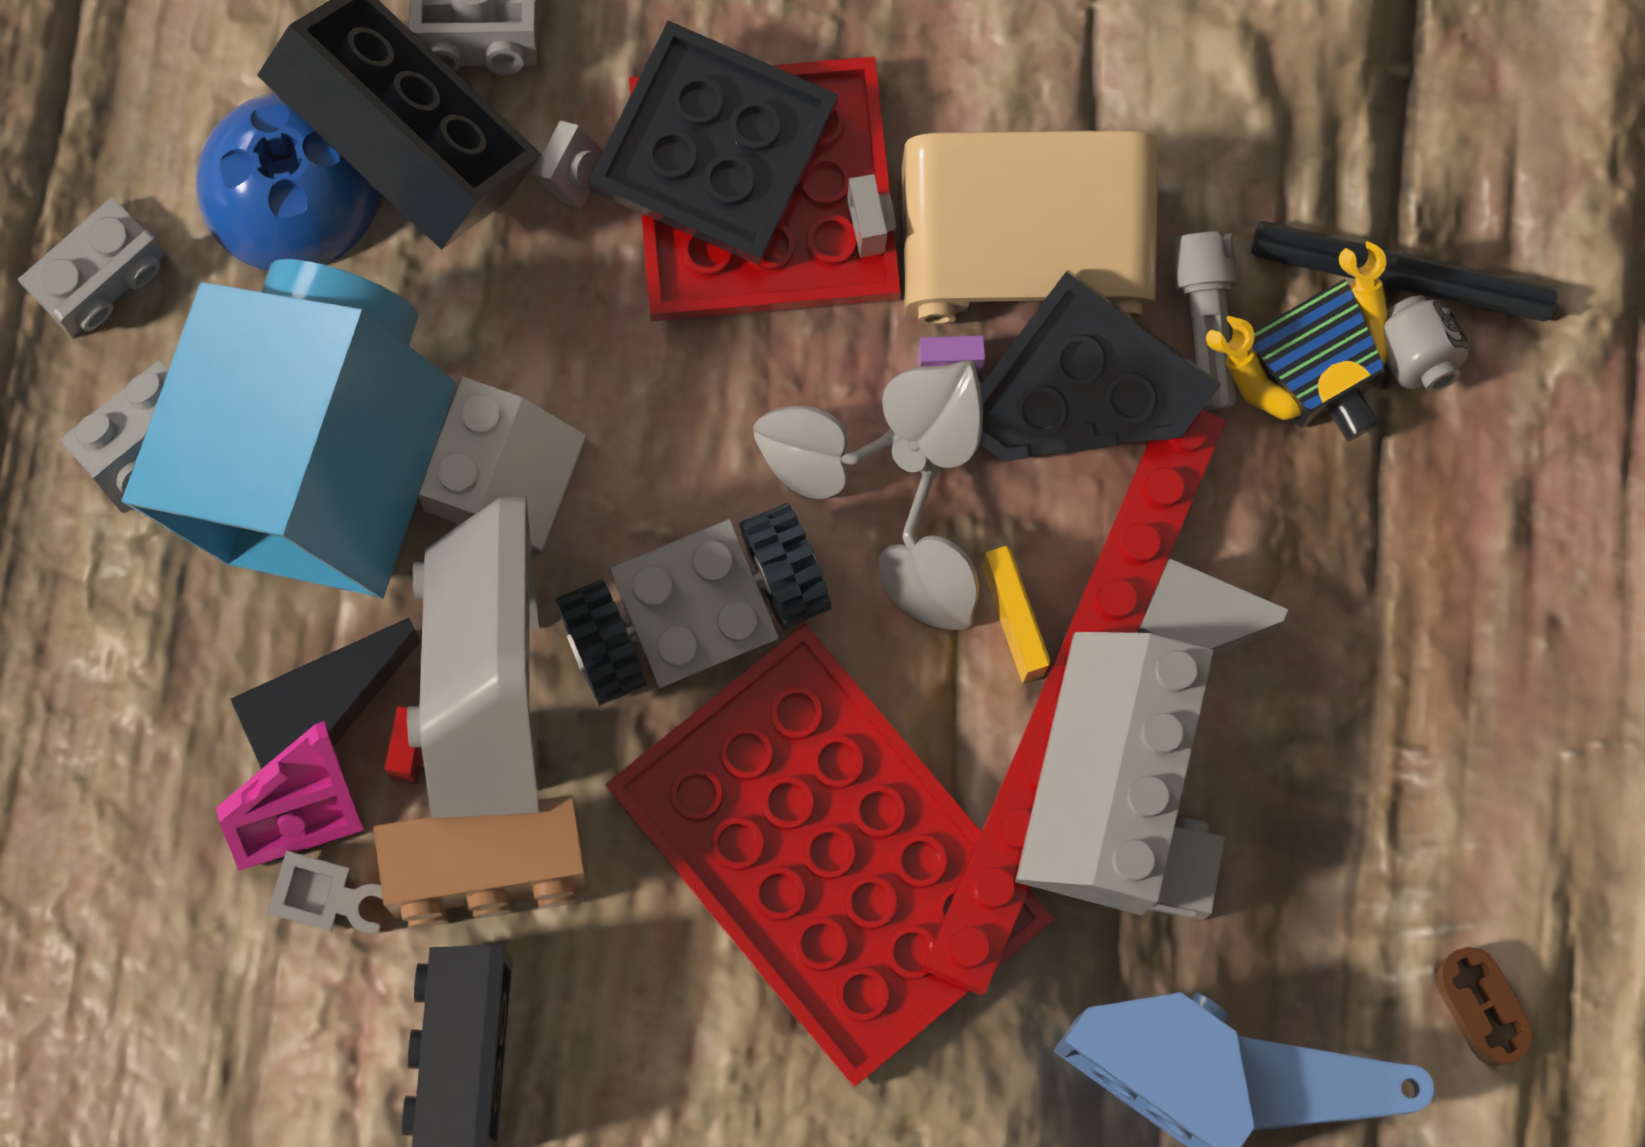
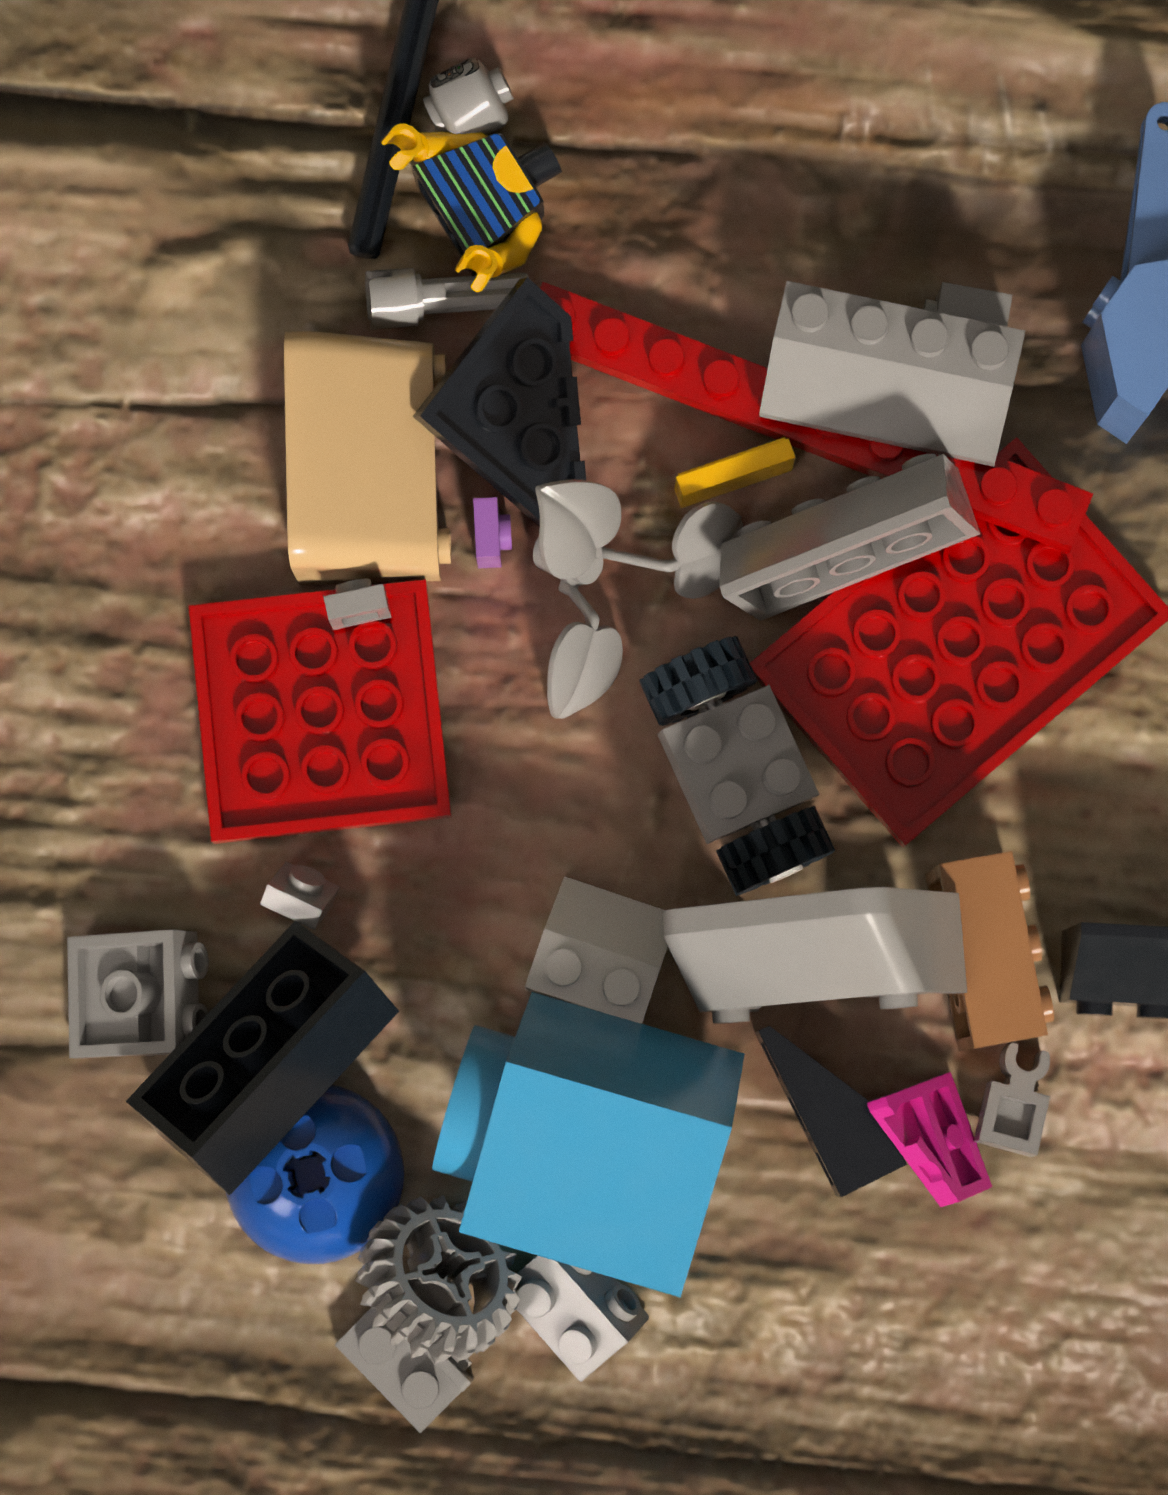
camera: 85 degrees left, 5 degrees up
red plate [384,706,424,784] -> none
black plate [588,20,839,266] -> none
light grey slope [1137,559,1289,657] -> none
reddish brown beam [1436,947,1533,1066] -> none
none -> light grey gear [355,1195,522,1364]
none -> light grey slope [719,454,980,621]

